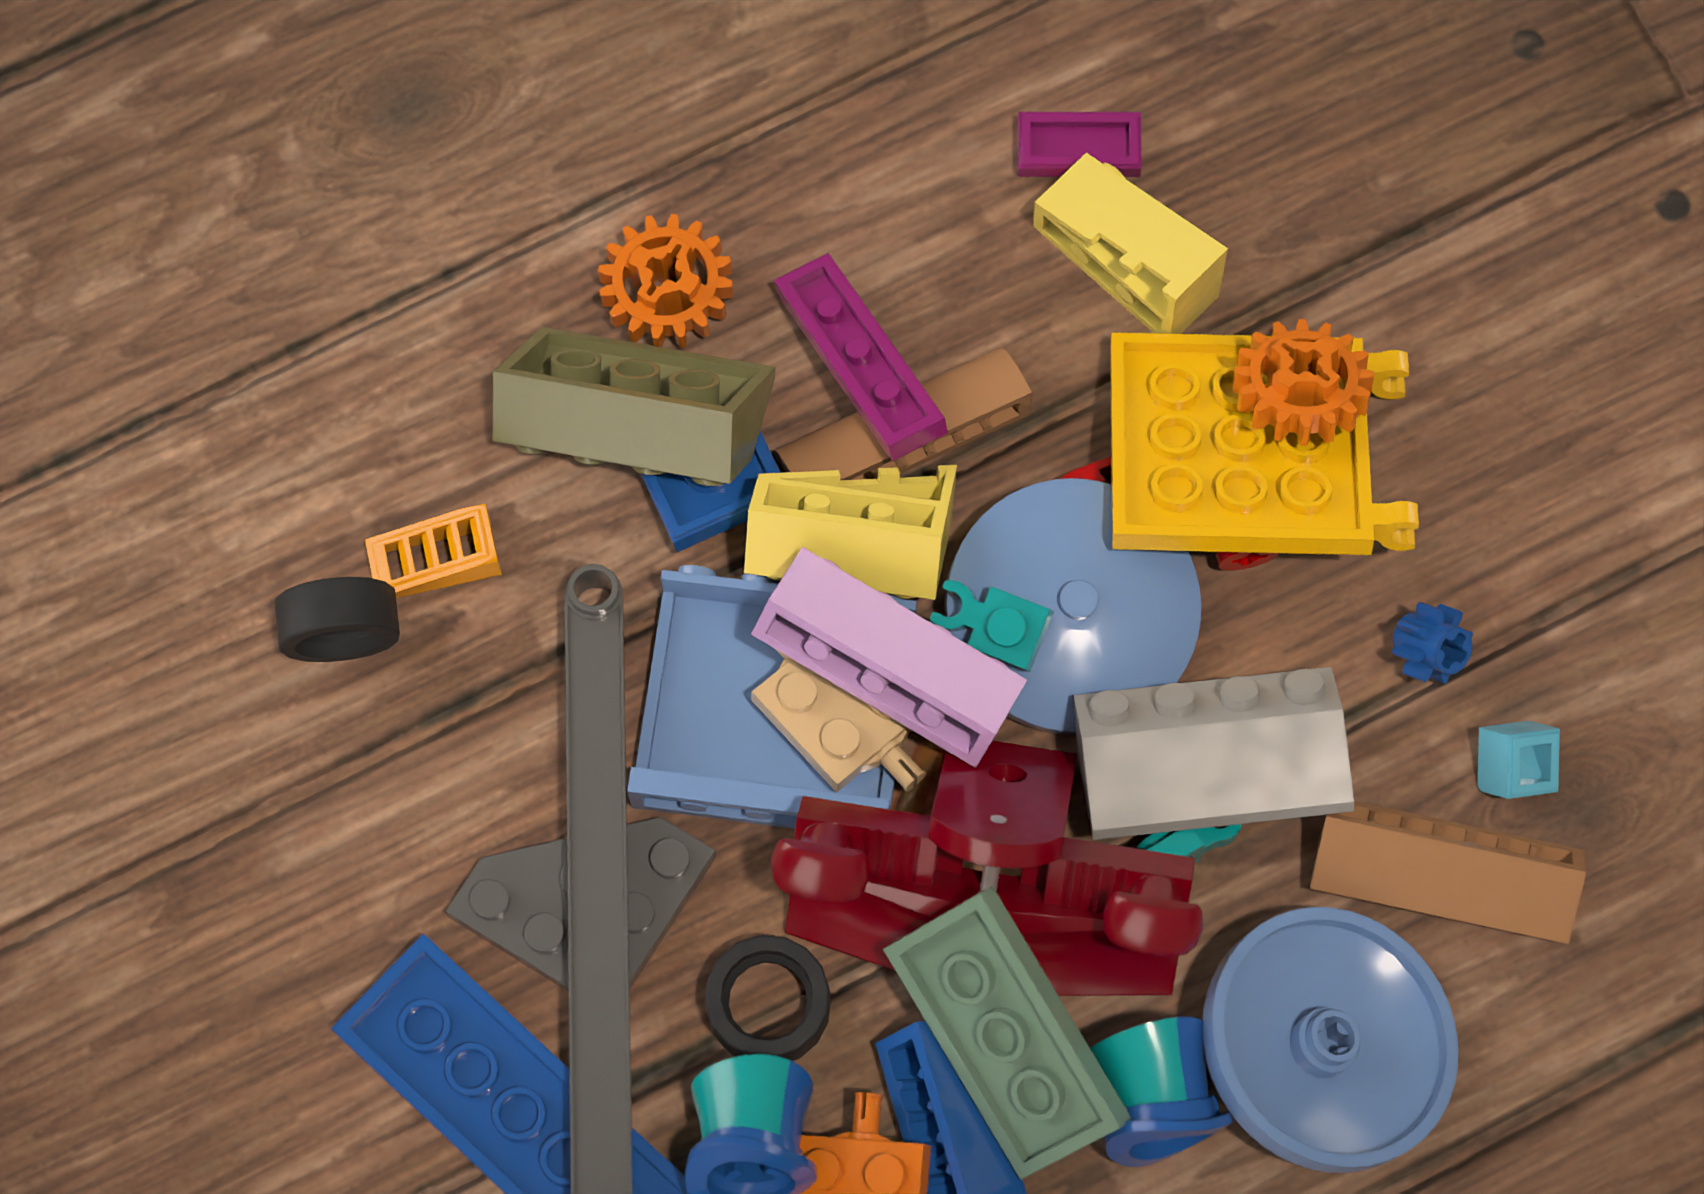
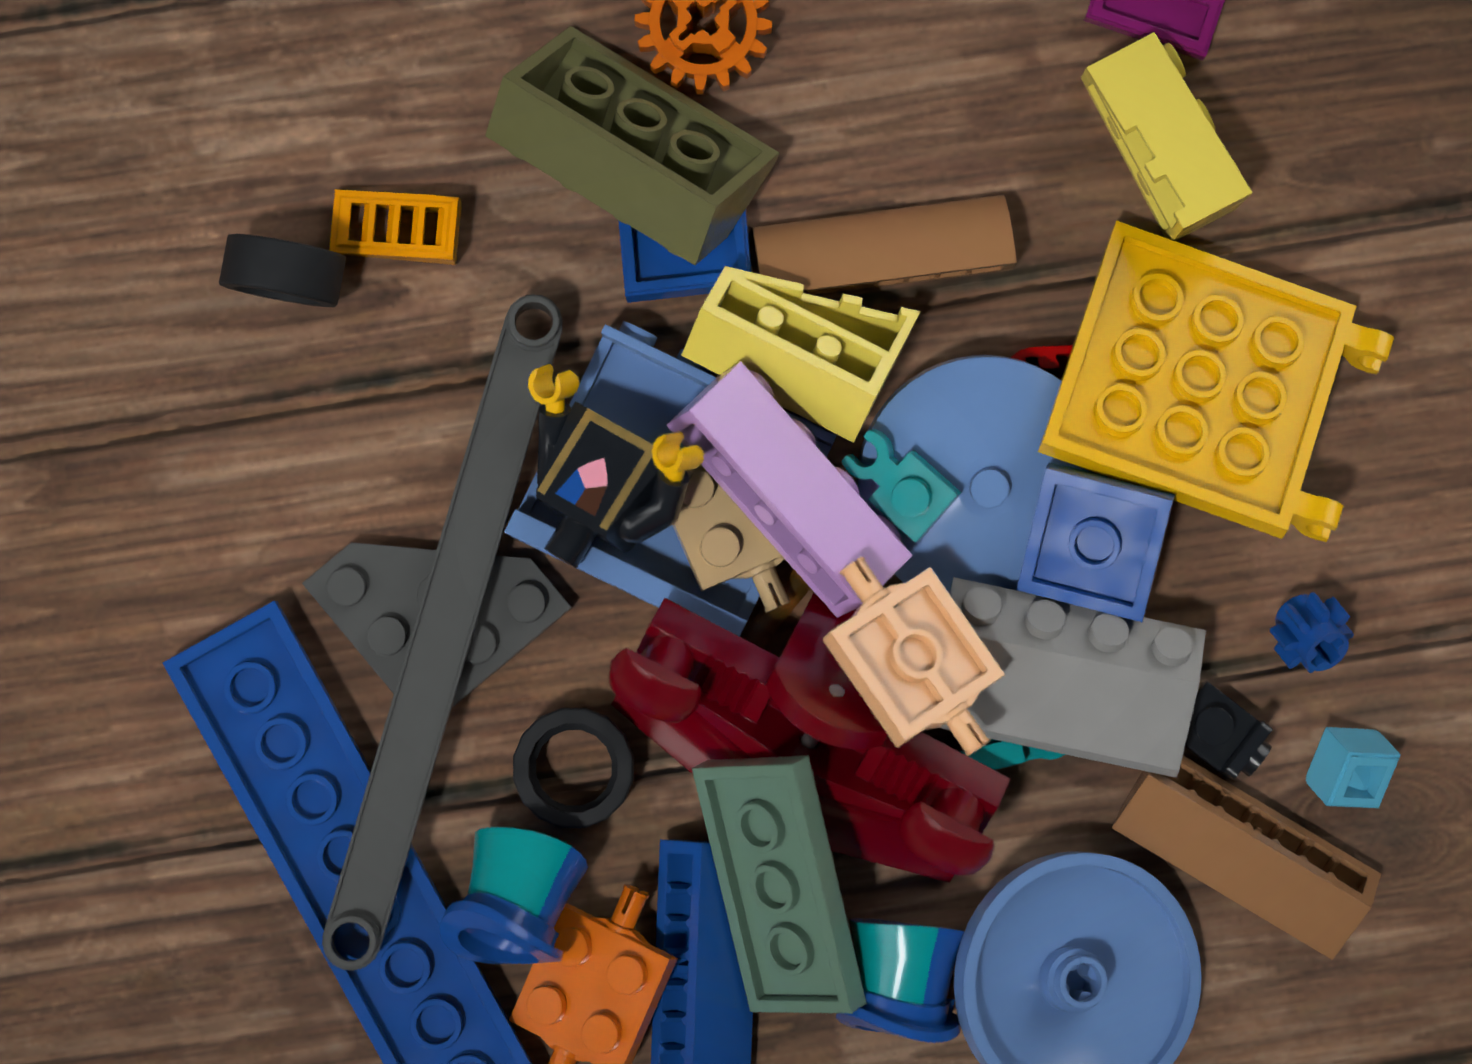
camera: 15 degrees right, 15 degrees up
magenta plate [774,253,948,462] -> none
orange gear [1233,319,1374,446] -> none
none -> torso [528,364,704,568]
none -> light nougat plate [822,556,1005,756]
none -> blue plate [1017,463,1175,622]
none -> black bracket [1185,681,1273,779]

